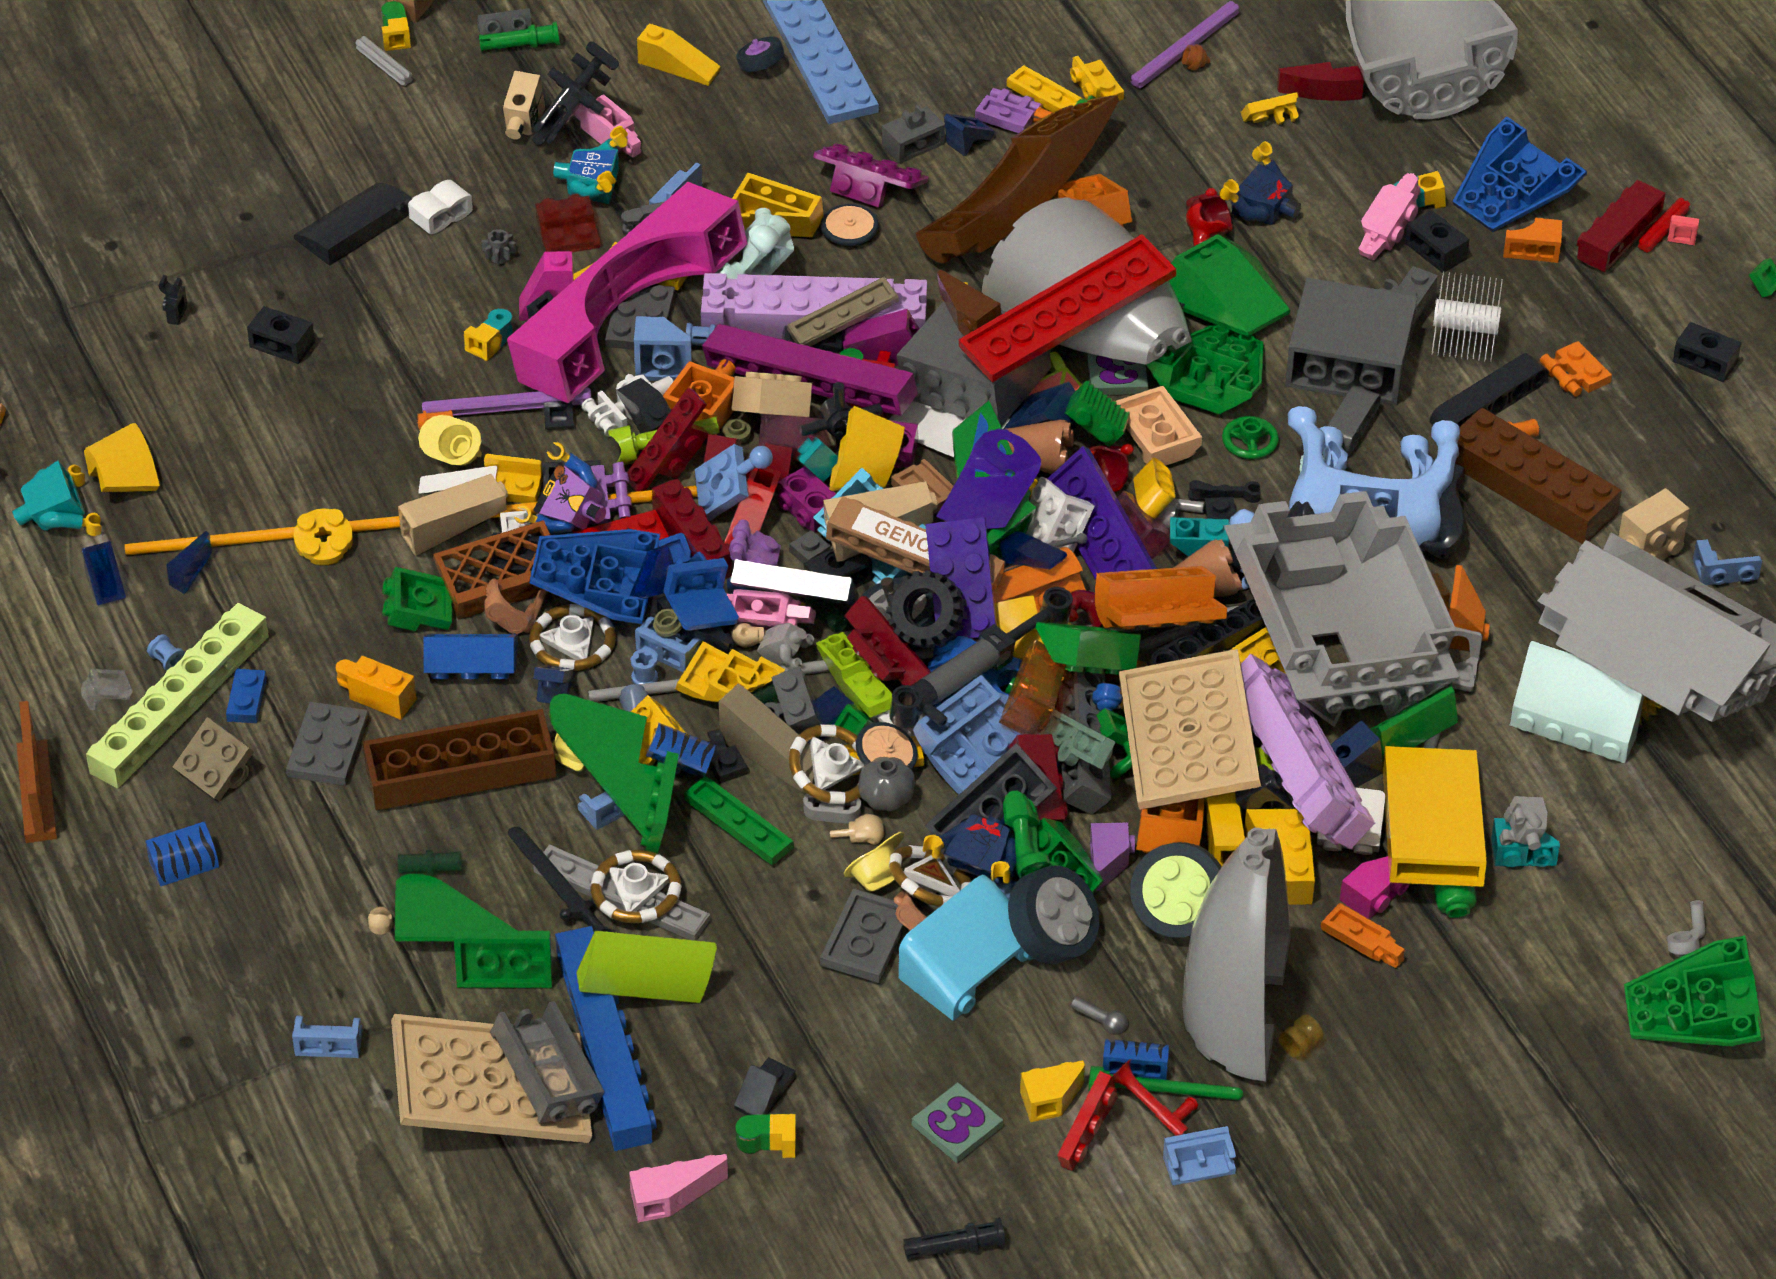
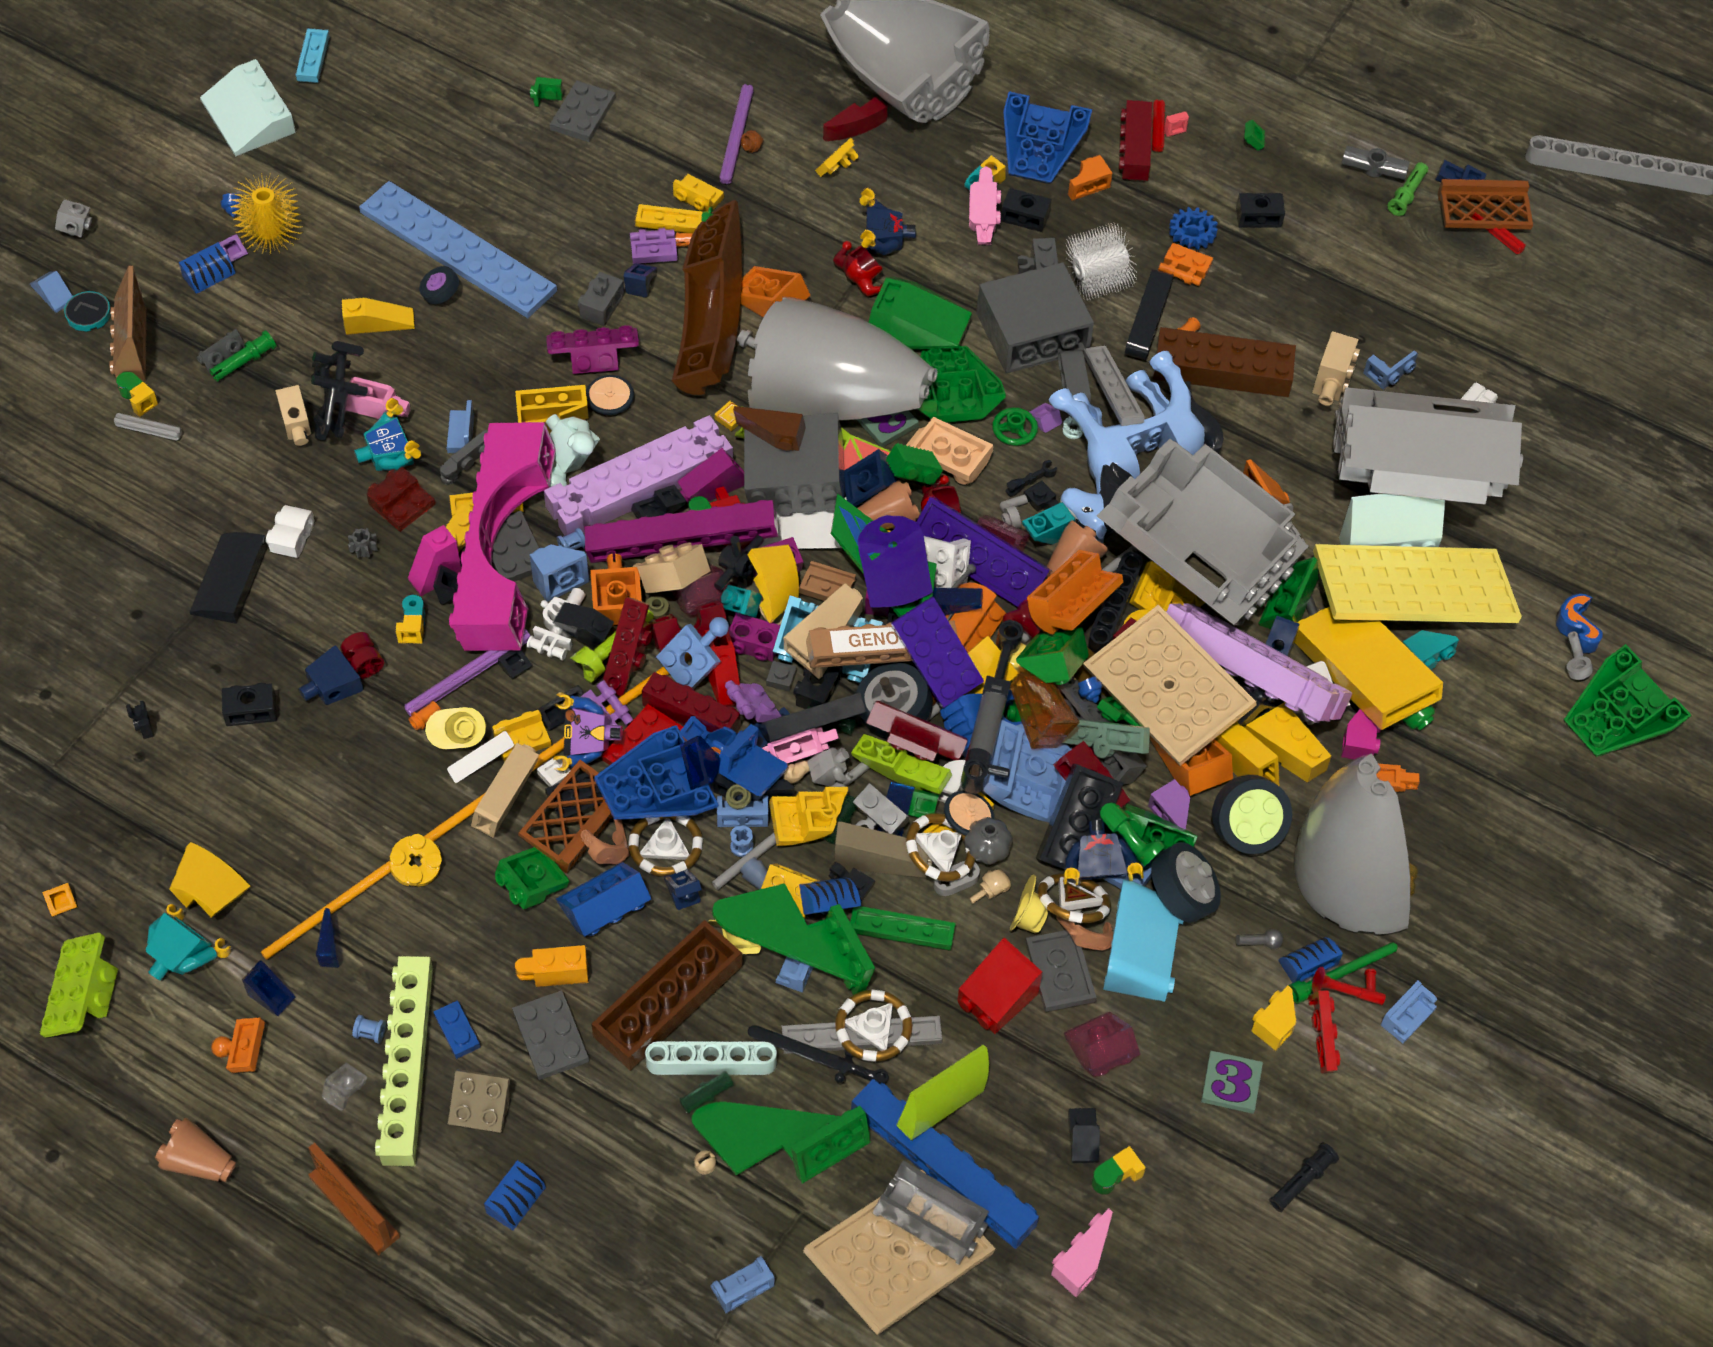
camera: 35 degrees left, 10 degrees up
dark tan tile [787,276,899,346] -> none
black tyre [886,570,967,649] -> none
red plate [958,234,1176,382] -> none
yellow beam [1133,457,1176,518] -> none
light grey piece [1499,796,1547,850] -> none
none -> orange plate [211,1018,265,1073]
none -> dark blue torso [298,645,363,705]
none -> dark red wheel [340,632,384,679]
none -> light aqua beam [645,1042,777,1075]
none -> red slope [957,938,1043,1034]
none -> medium lavender slope [1030,403,1062,433]
none -> clear pink slope [1064,1012,1141,1076]
none -> light grey tile [1084,346,1144,426]
none -> blue gear [1169,207,1218,250]
none -> light yellow plate [1313,544,1522,623]
none -> blue animal [1556,594,1603,653]

